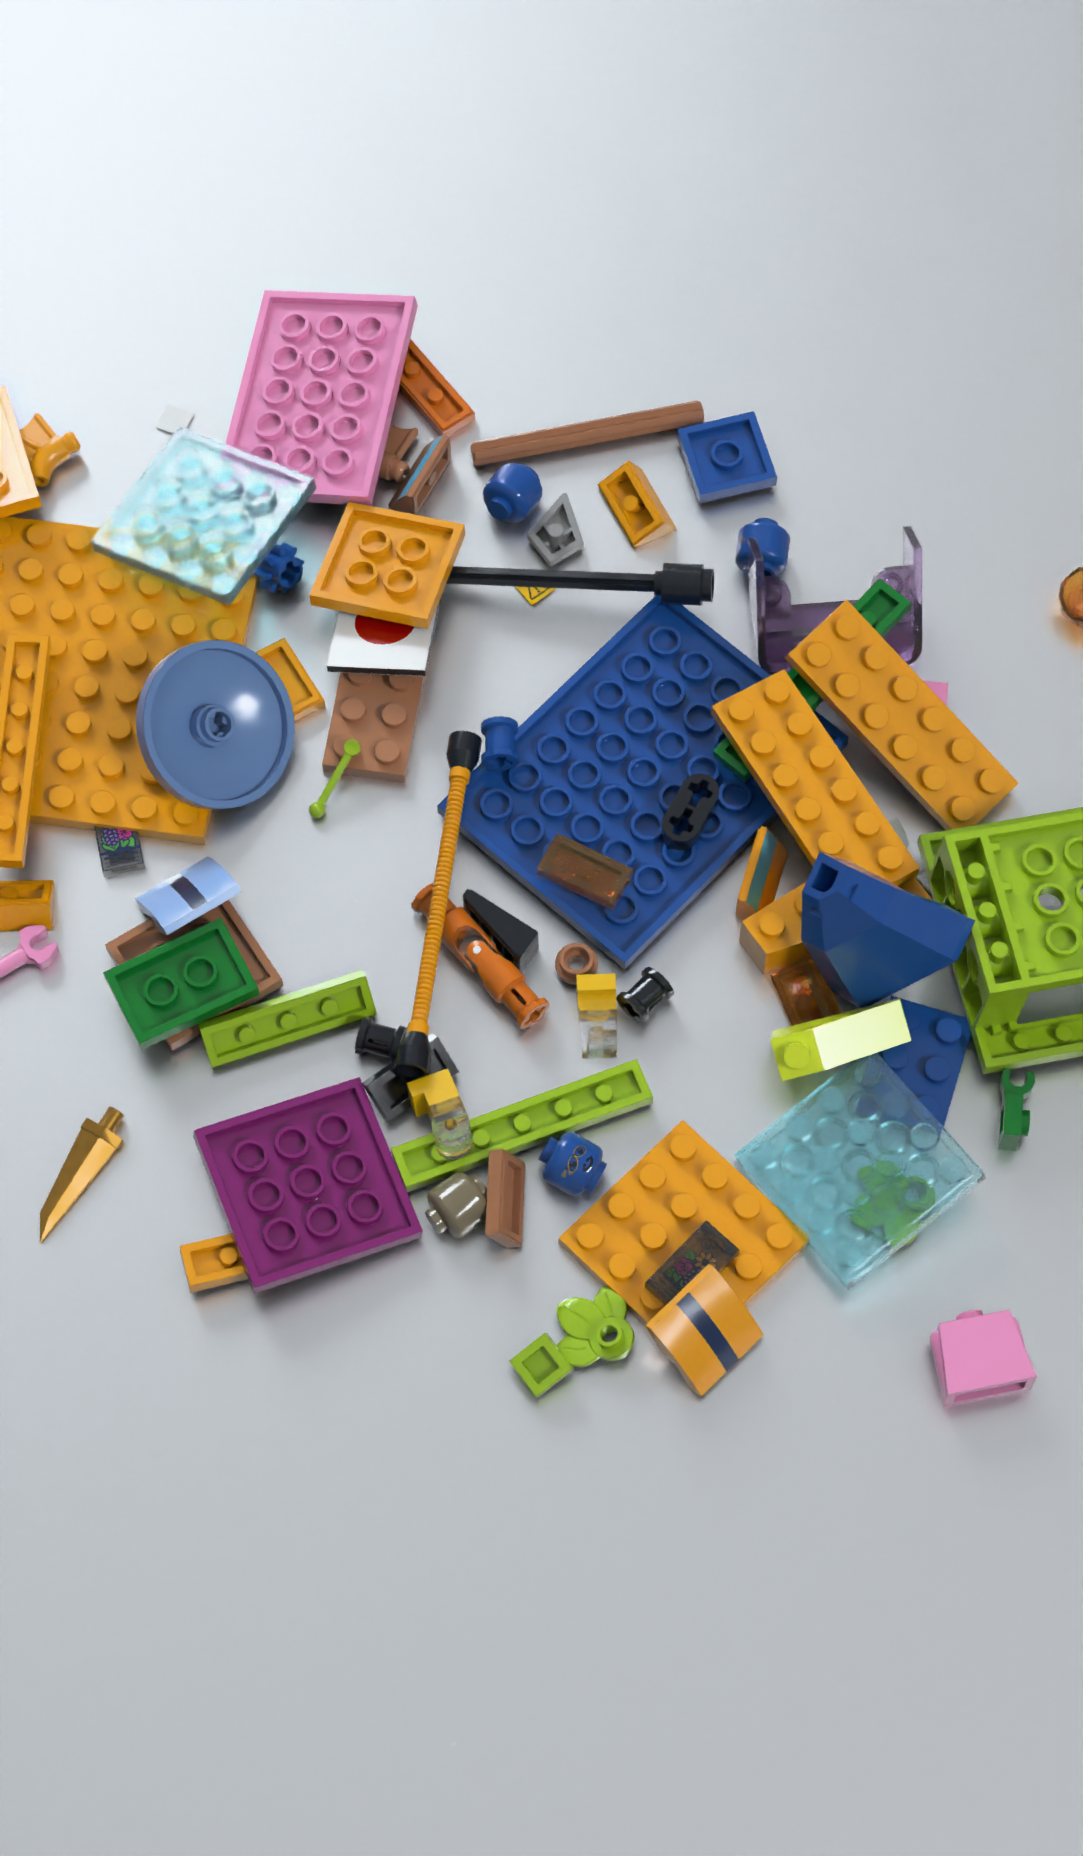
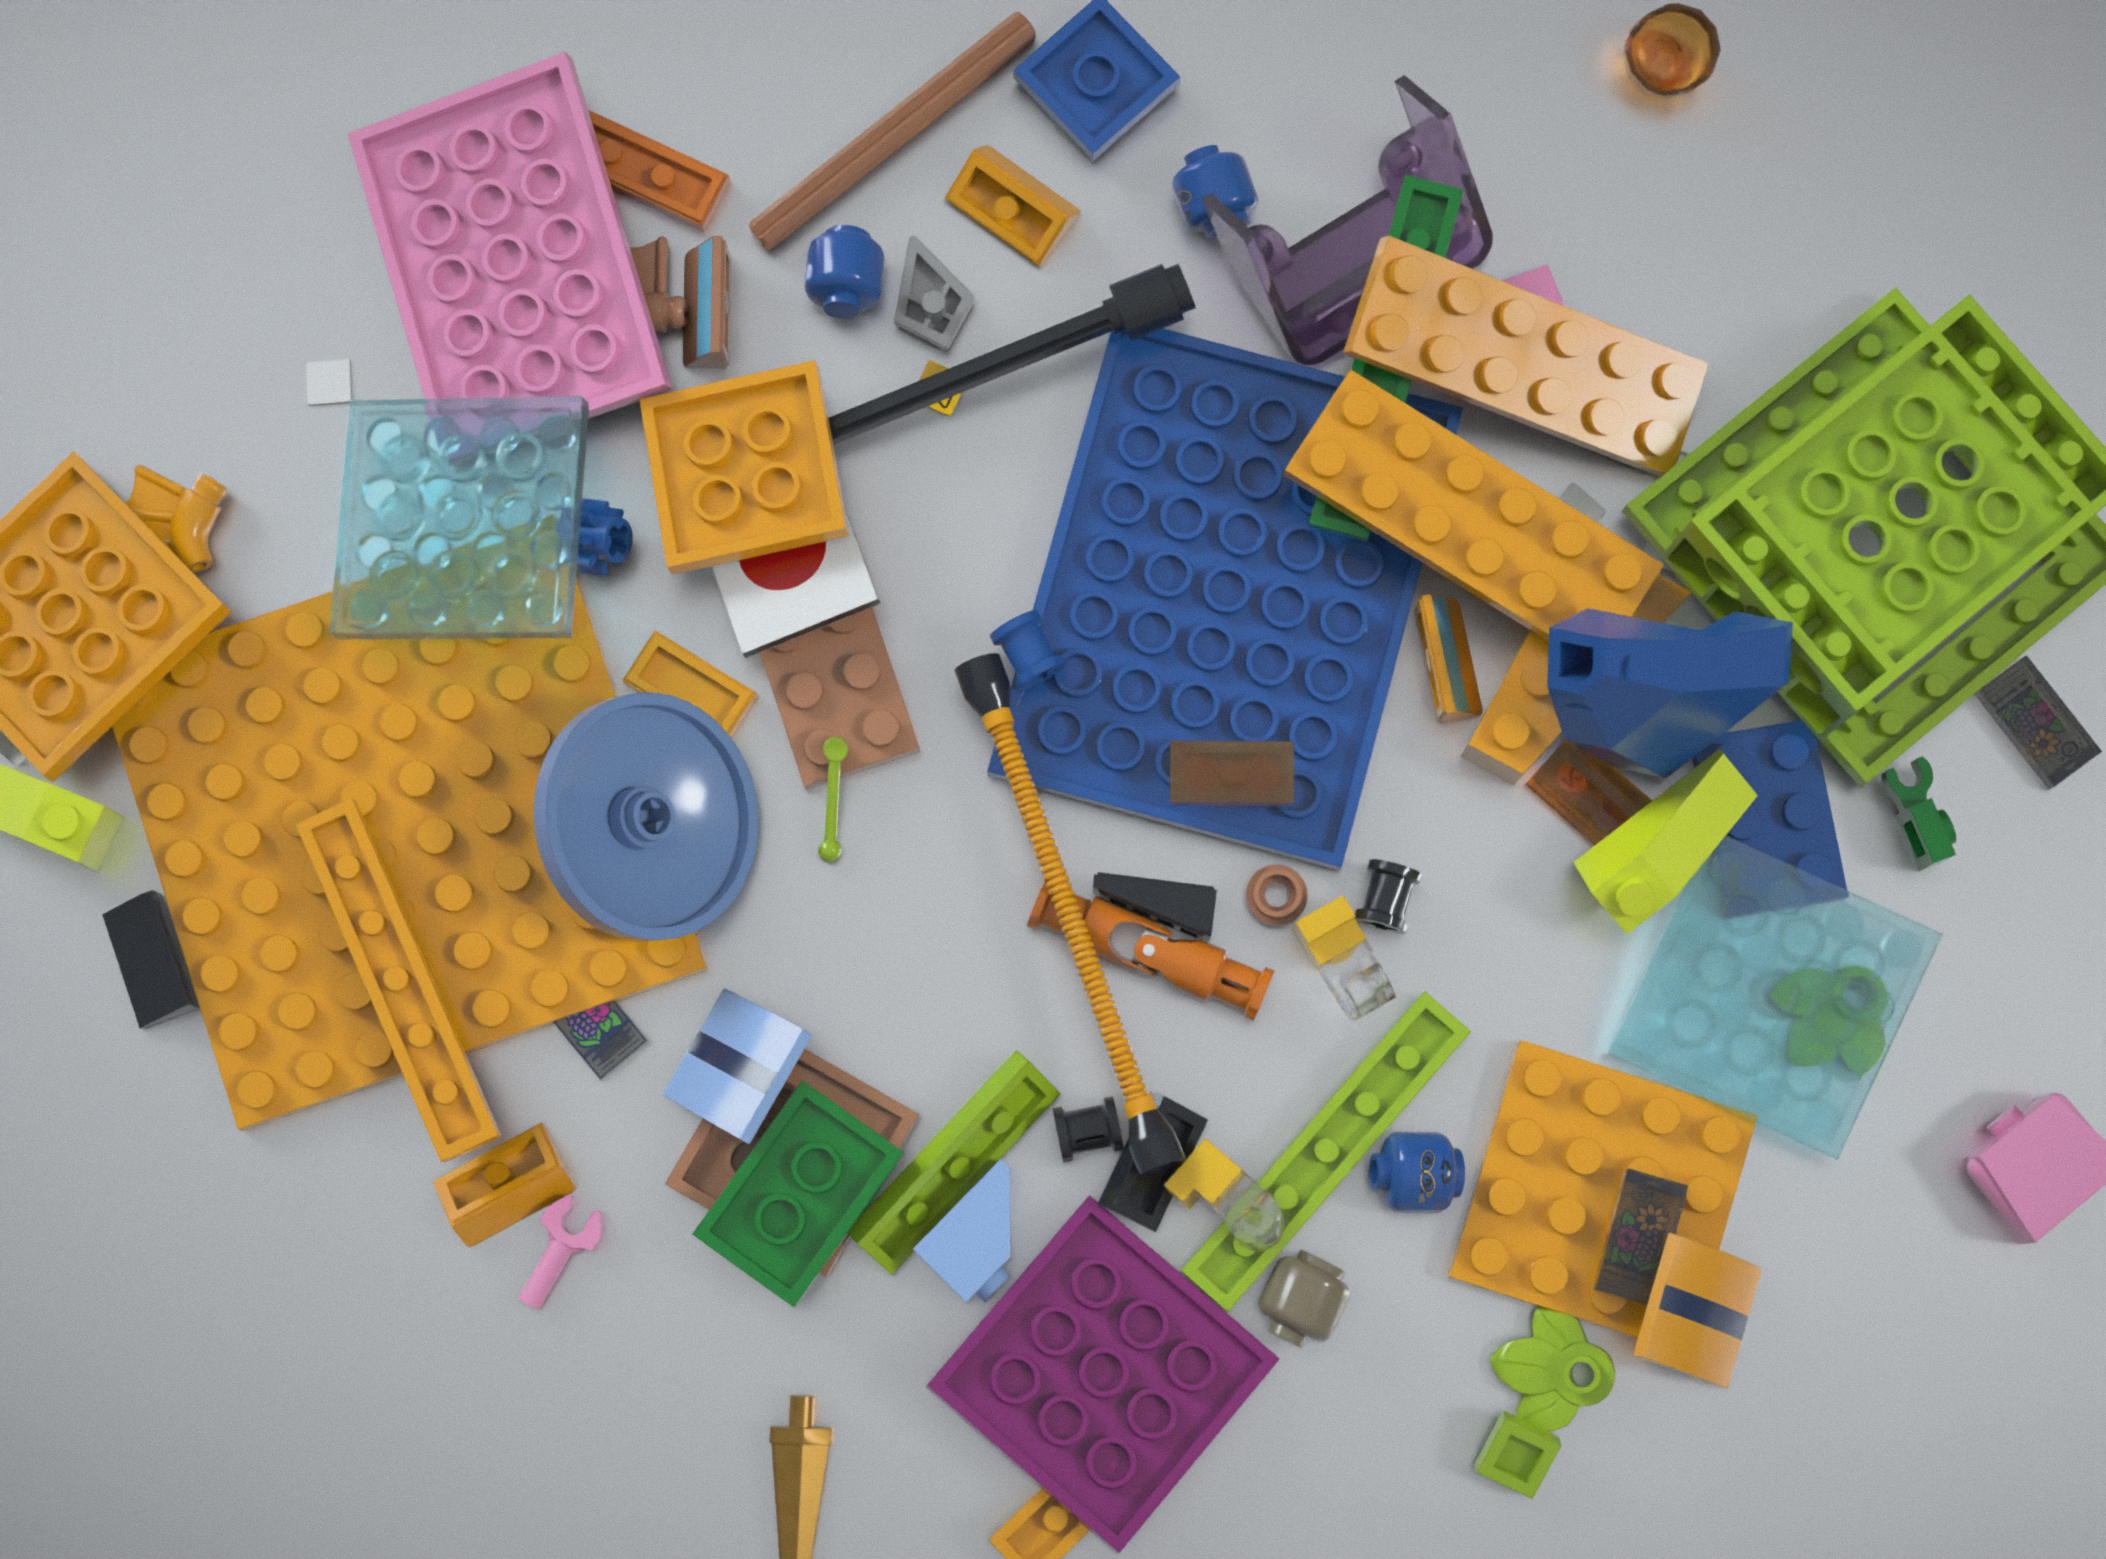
camera: 25 degrees left, 15 degrees up
nougat tile [485,1149,525,1248] -> none
black beam [661,773,719,851] -> none
none -> light blue slope [913,1159,1011,1303]

